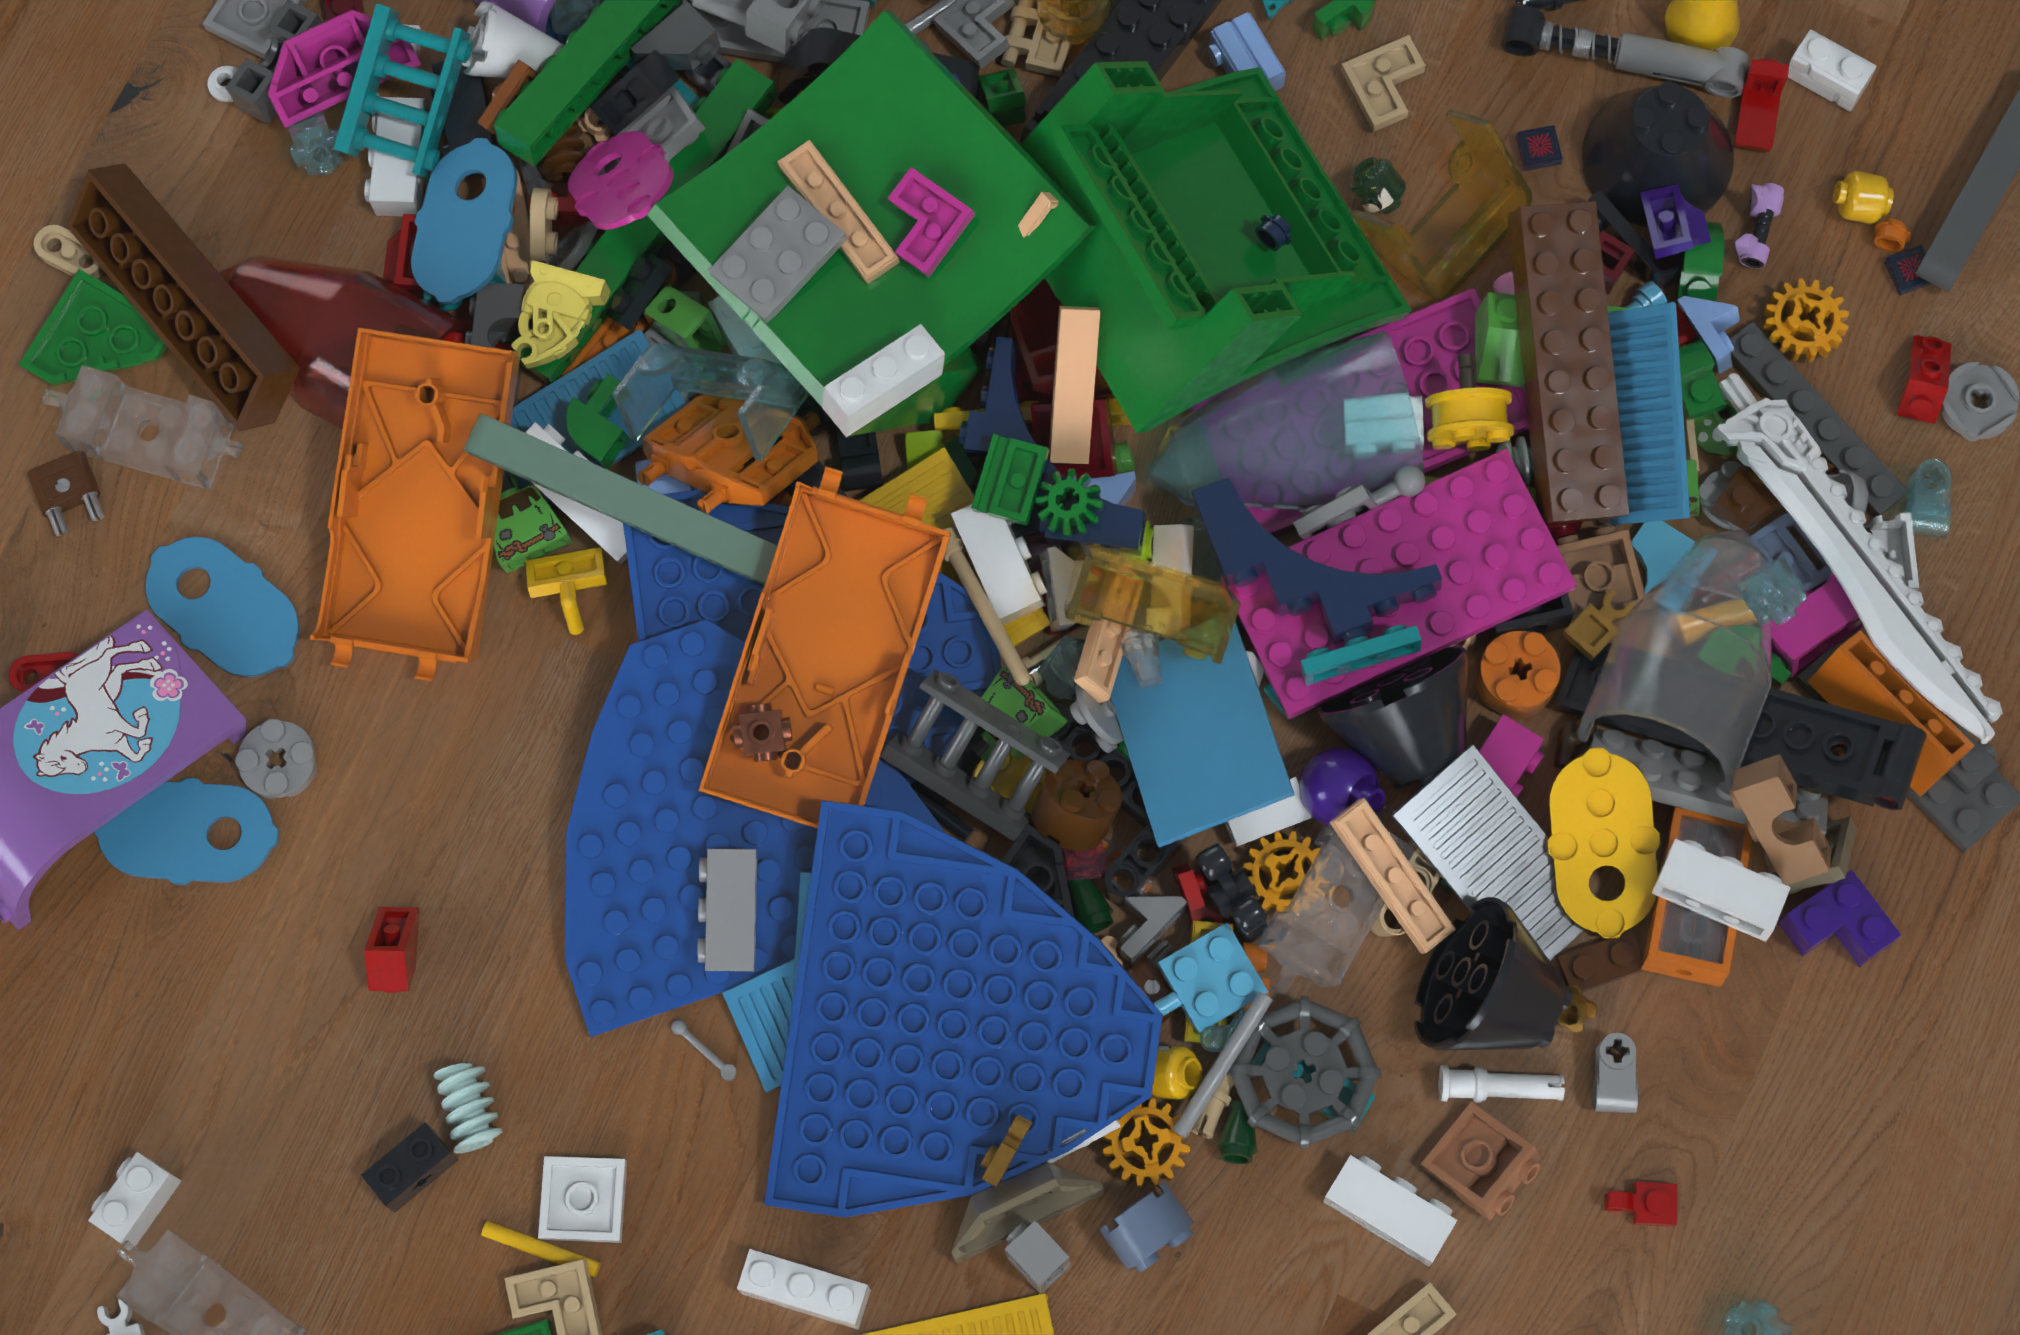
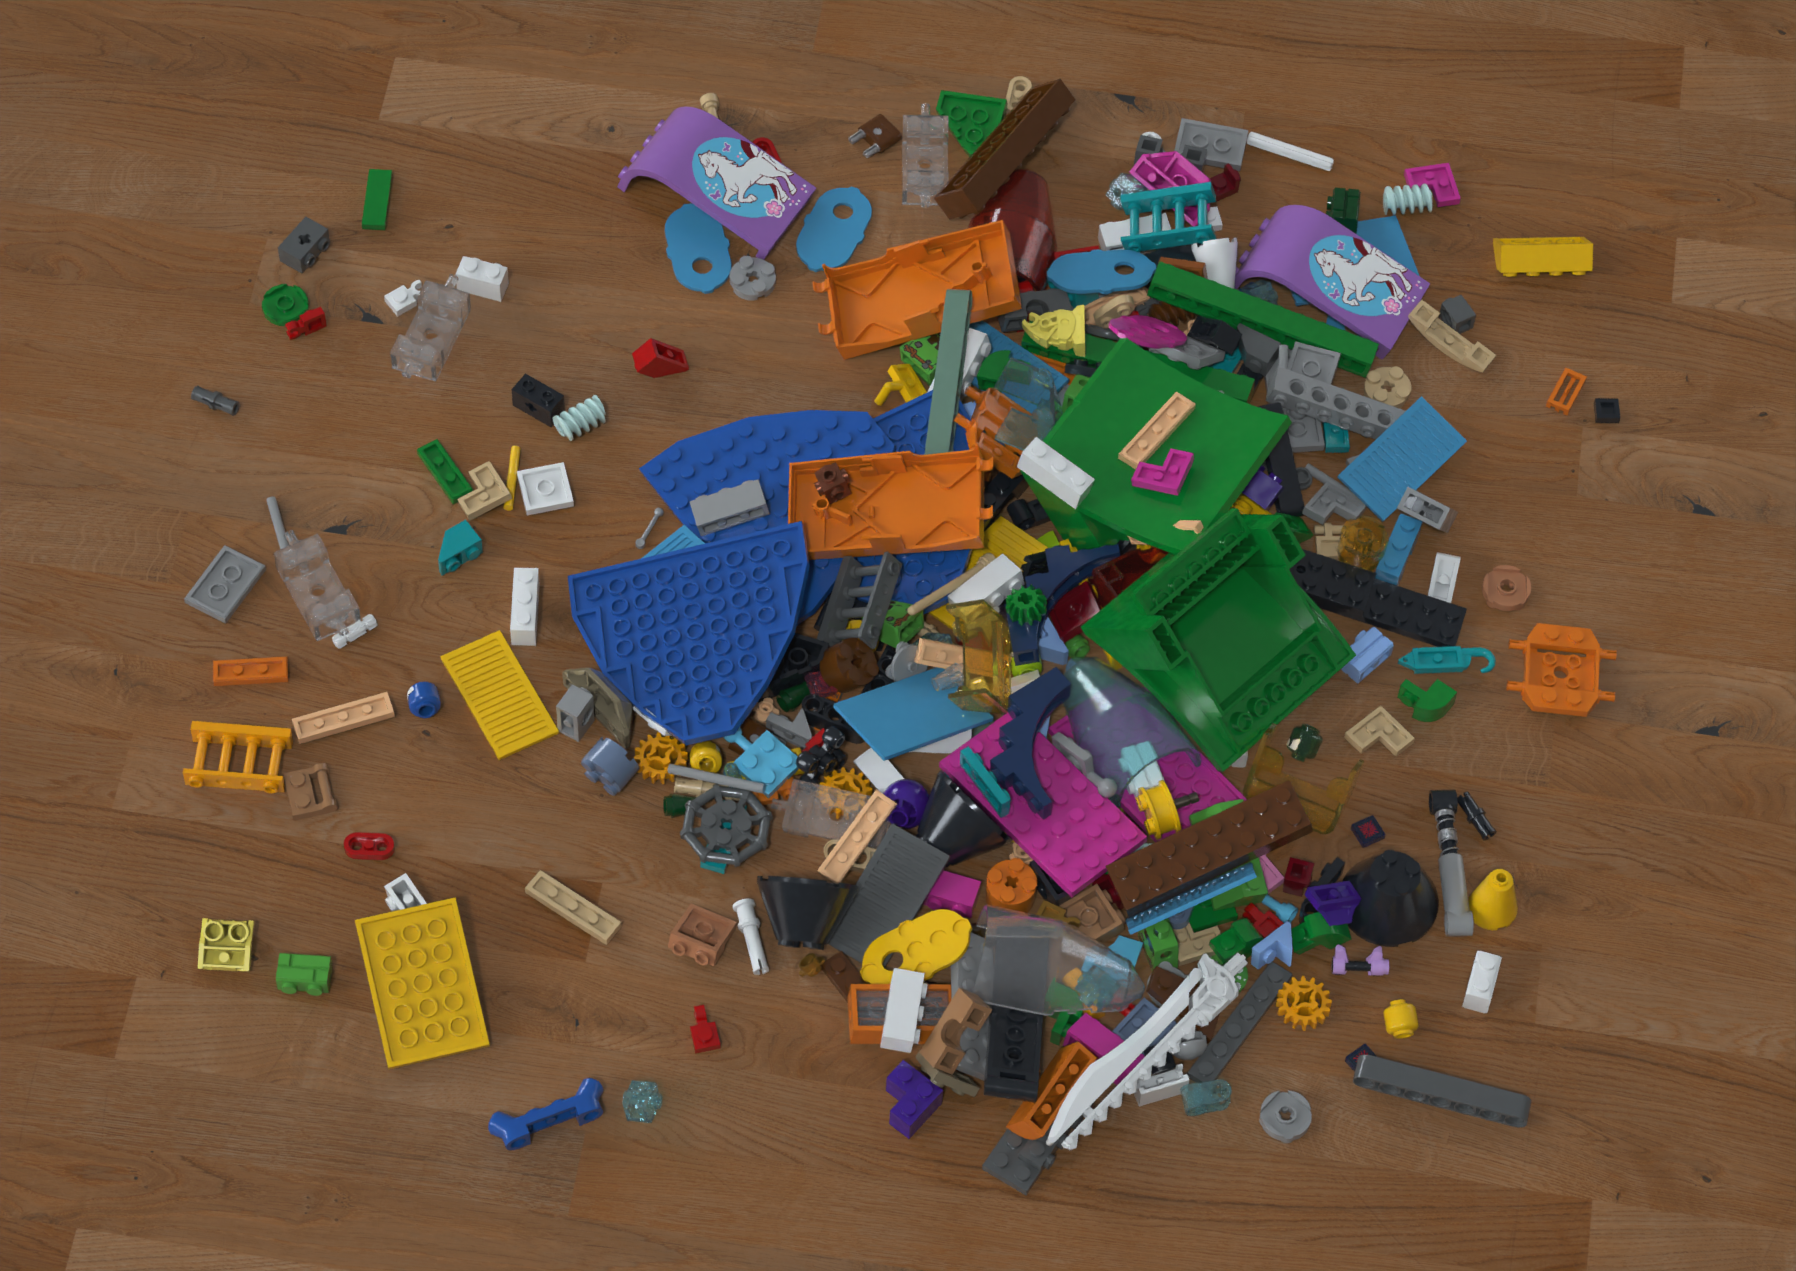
camera: 65 degrees right, 15 degrees down
light grey plate [708,186,847,323] -> none
green plate [971,433,1050,526] -> none
pearl gold plate [980,1114,1033,1187] -> none
light nougat tile [1048,306,1100,464] -> none
dark blue plate [1255,215,1291,251] -> none
white brick [1323,1155,1457,1267] -> none
light grey piece [1593,1032,1638,1113] -> none
red bracket [1734,58,1790,152] -> none
orange plate [1873,218,1911,252] -> none
red bracket [1897,335,1952,424] -> none

